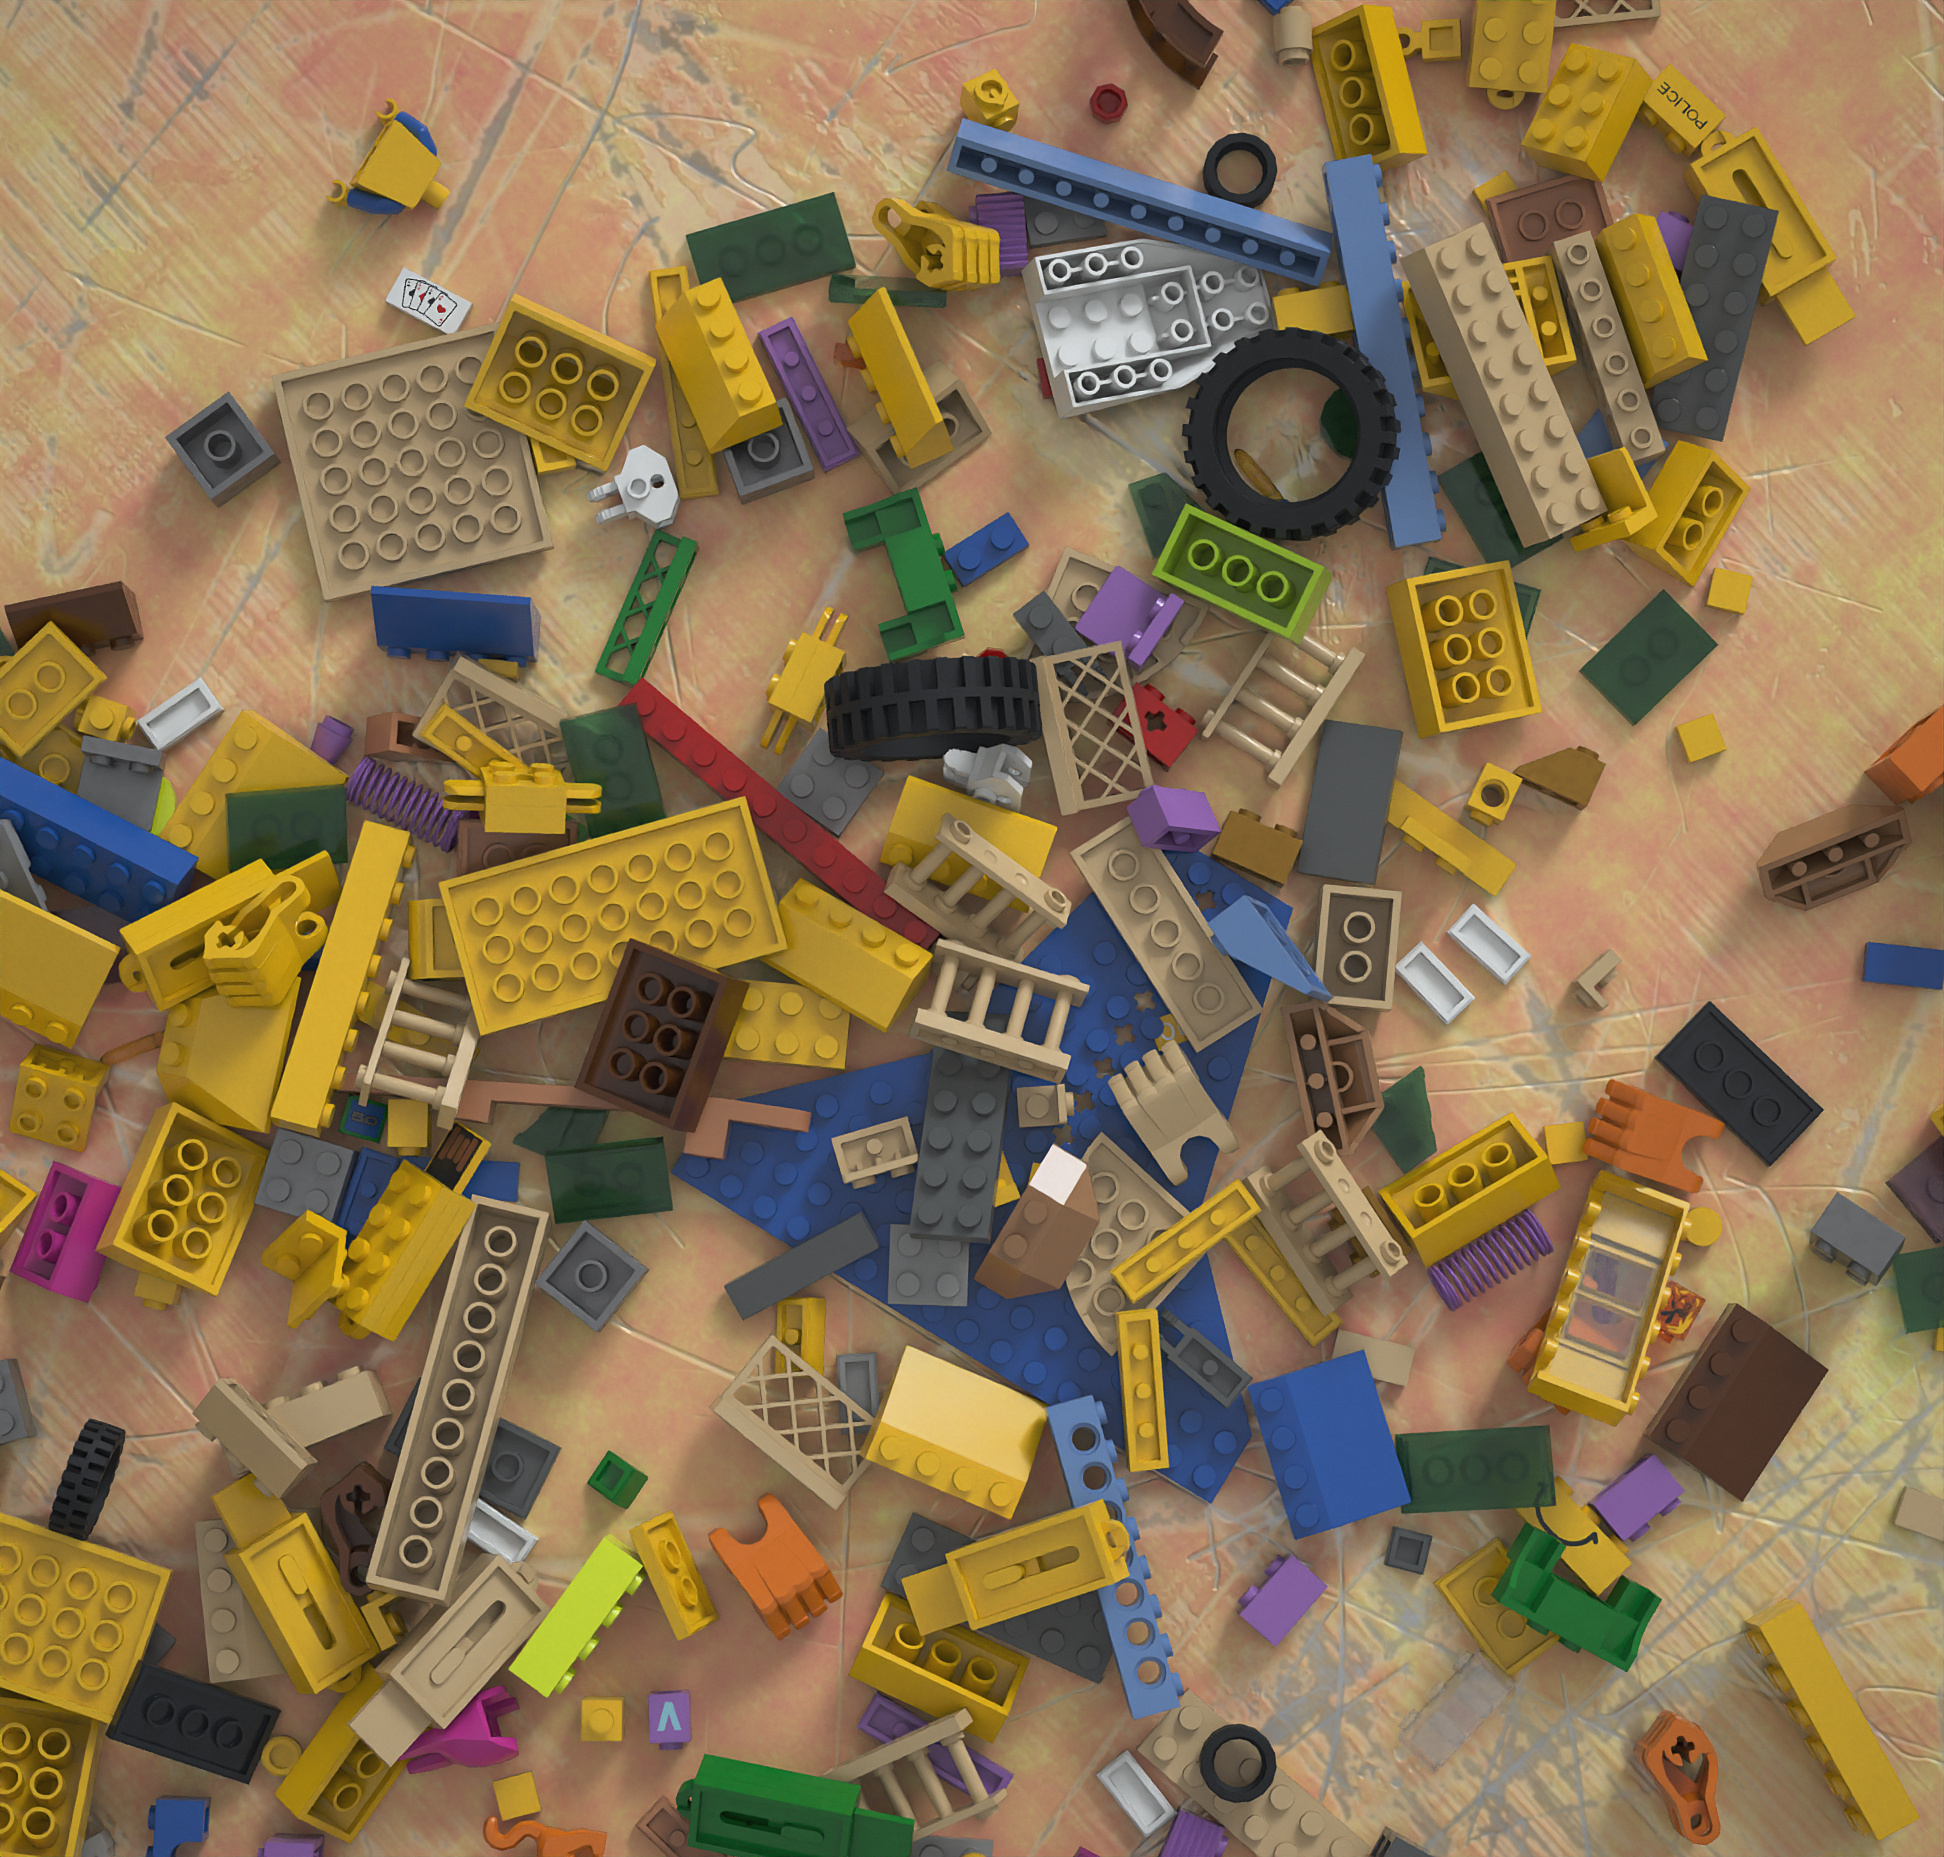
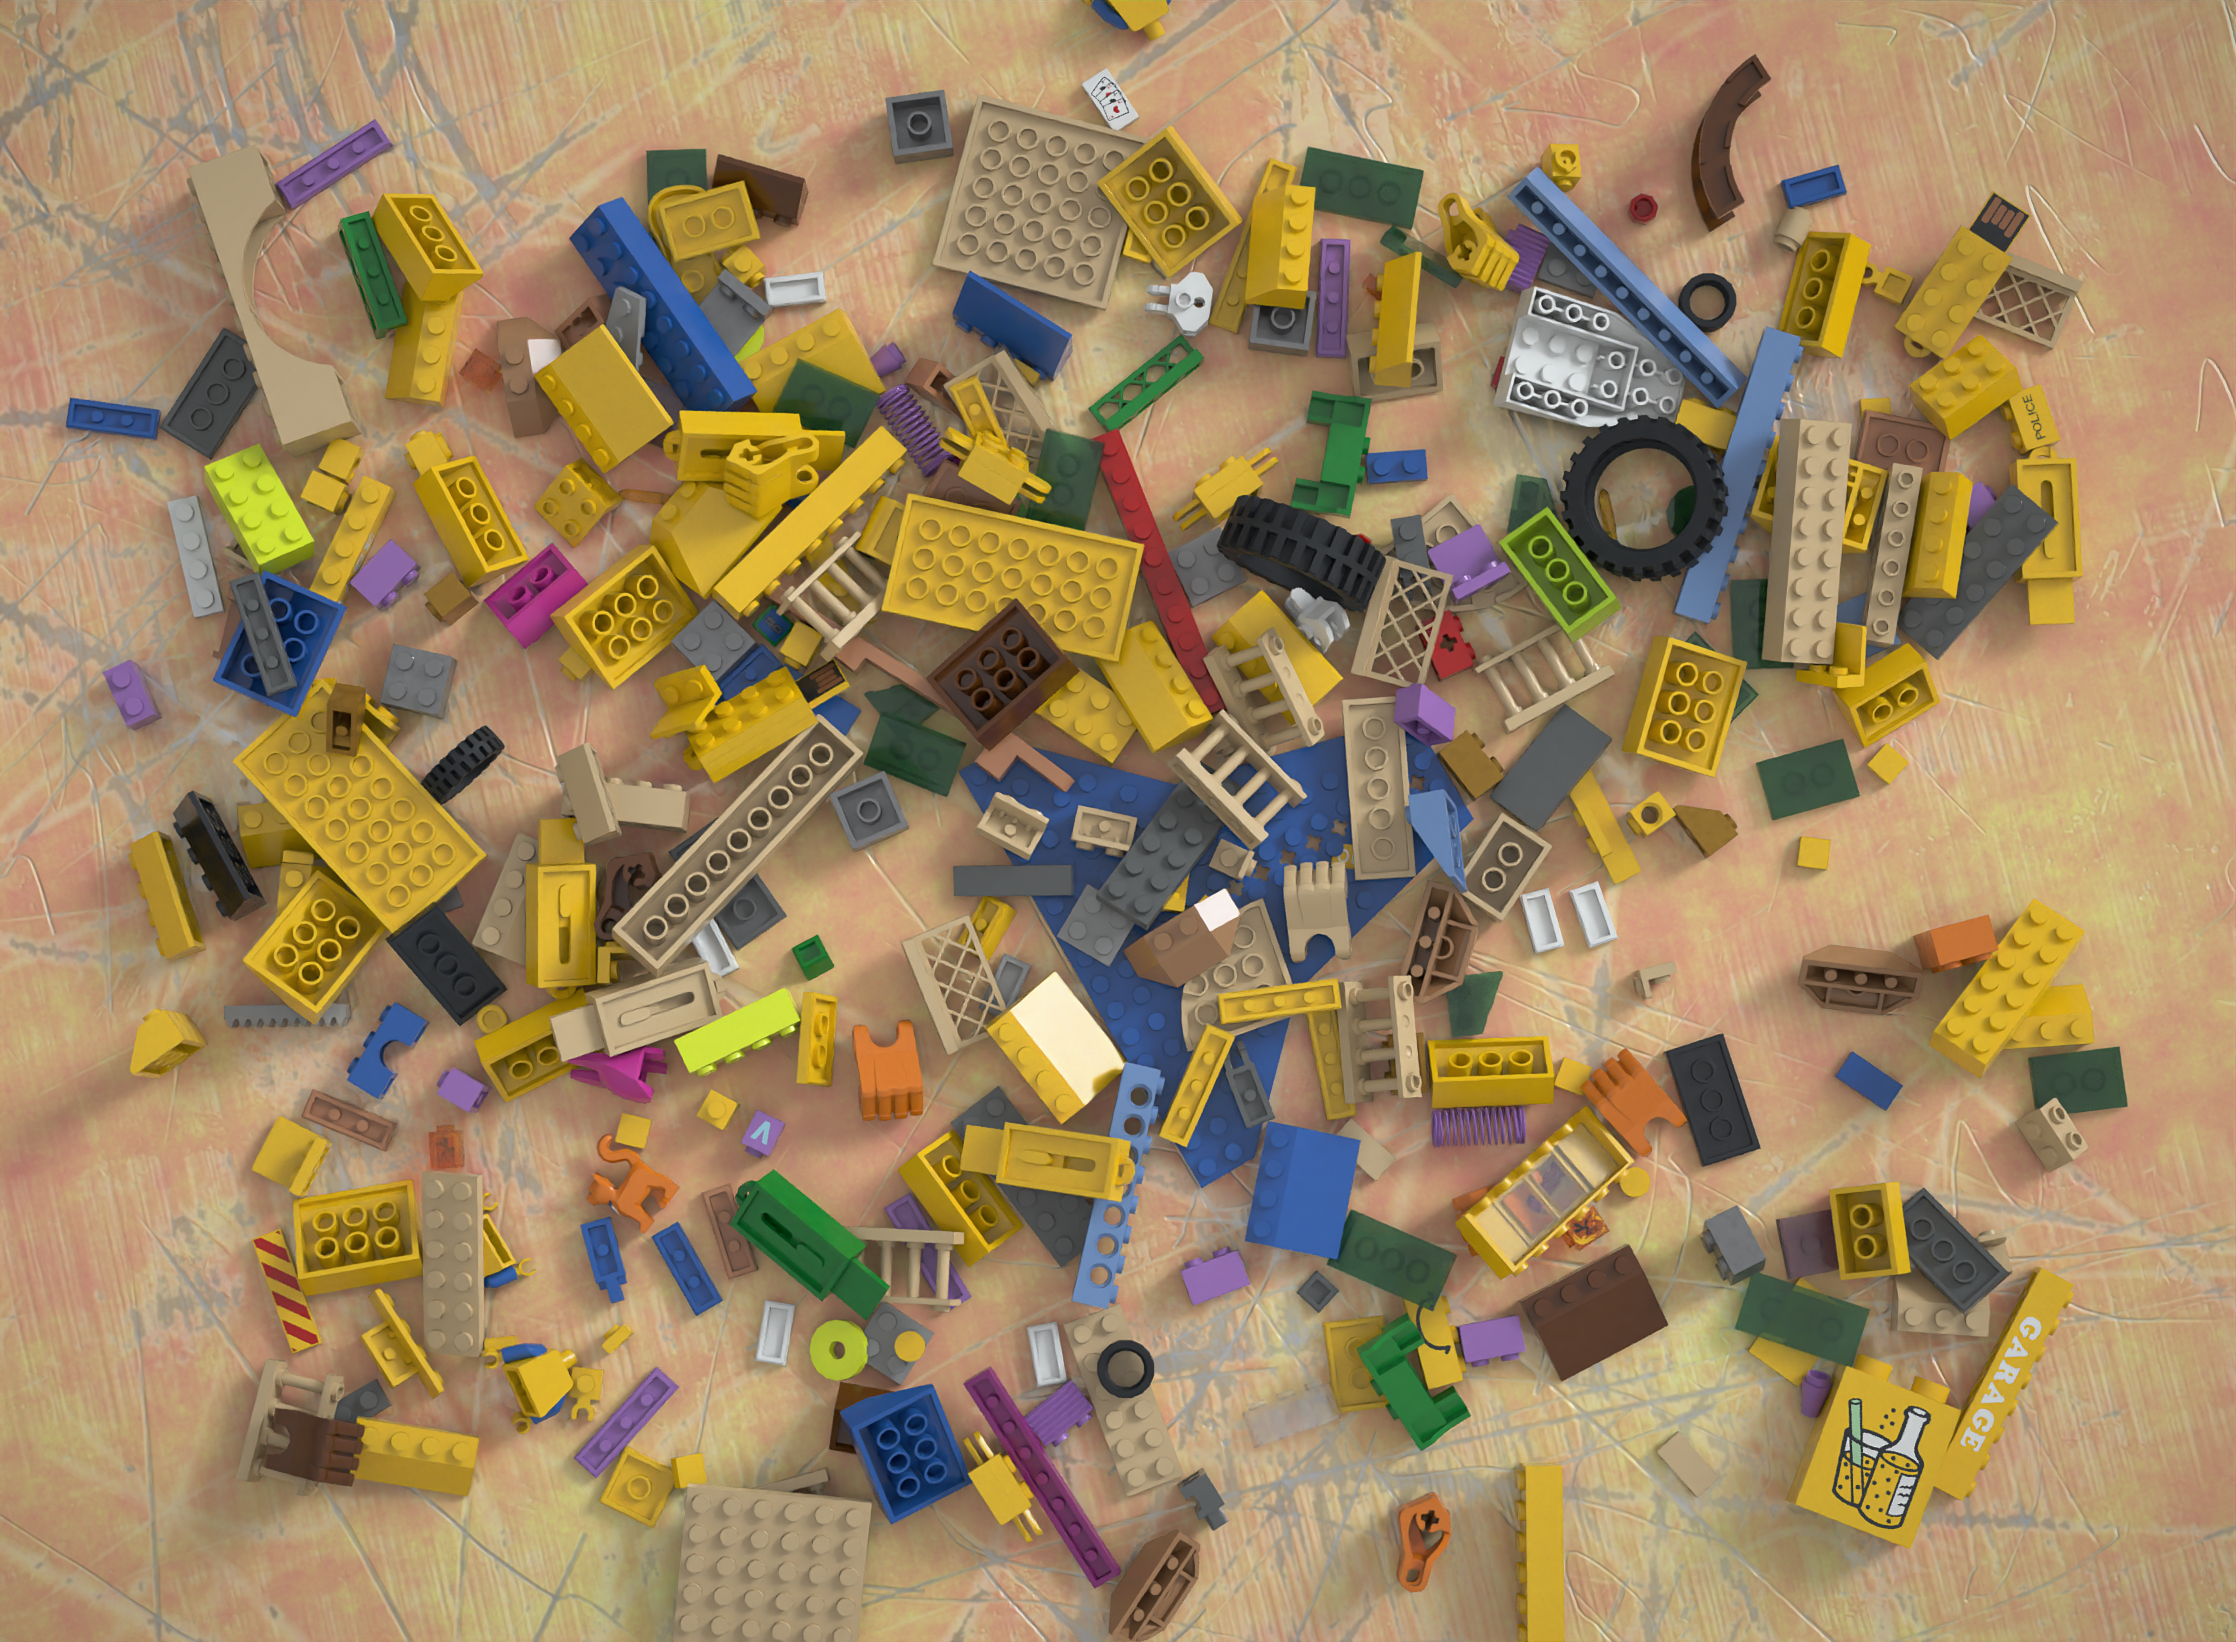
camera: 30 degrees right, 0 degrees up
none -> tan bracket [975,792,1049,860]

